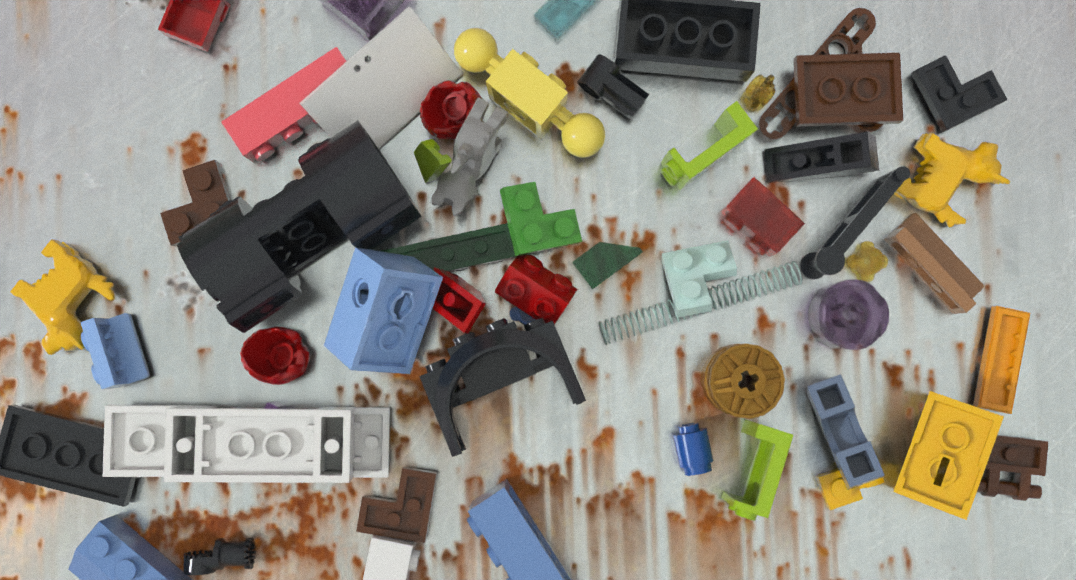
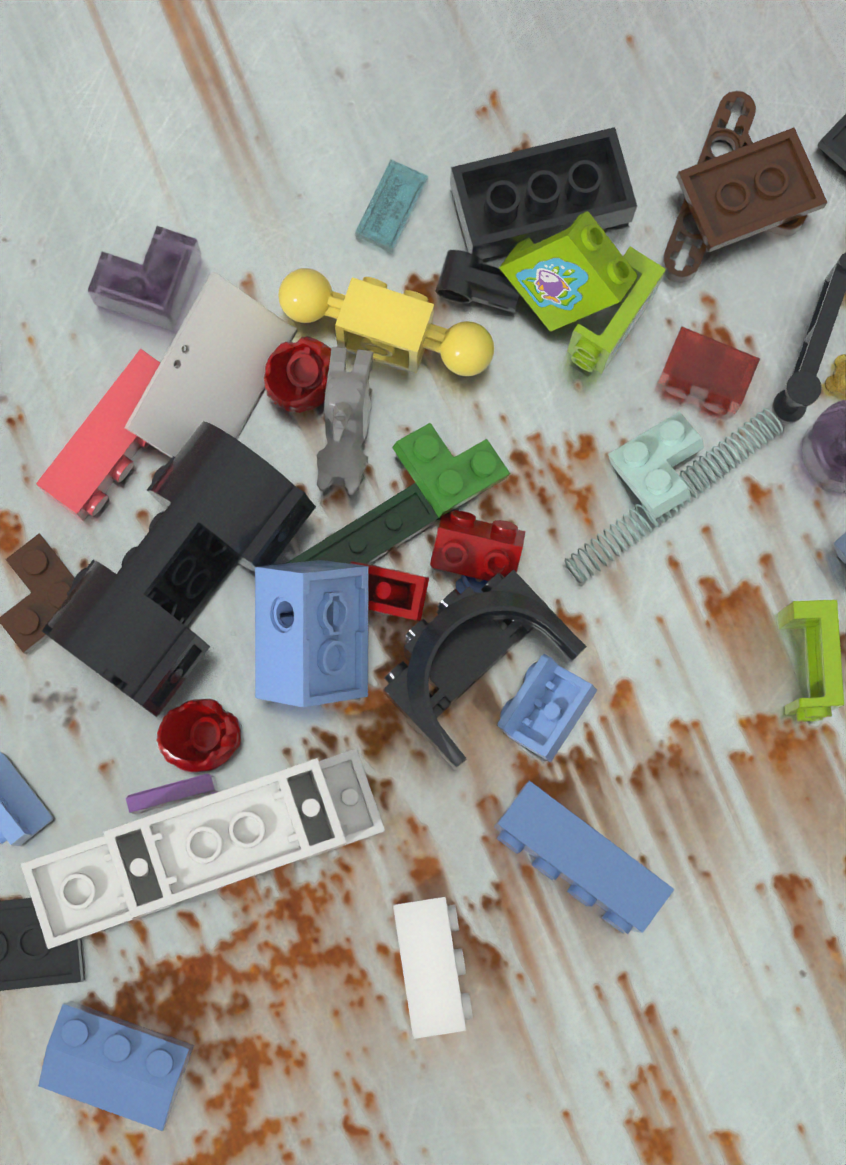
camera: 25 degrees left, 5 degrees down
black connector [184,538,256,575] -> none
reddish brown plate [356,467,438,543] -> none
lime tile [414,139,452,183] -> none
clear green tile [572,242,643,290] -> none
blue brick [673,422,714,476] -> none
pearl gold wheel [701,344,785,419] -> none
clear yellow plate [744,74,776,110] -> none
black slope [764,131,879,183] -> none
none -> medium lavender tile [126,773,218,814]
none -> light blue bracket [497,654,597,762]
none -> lime panel [499,211,637,332]

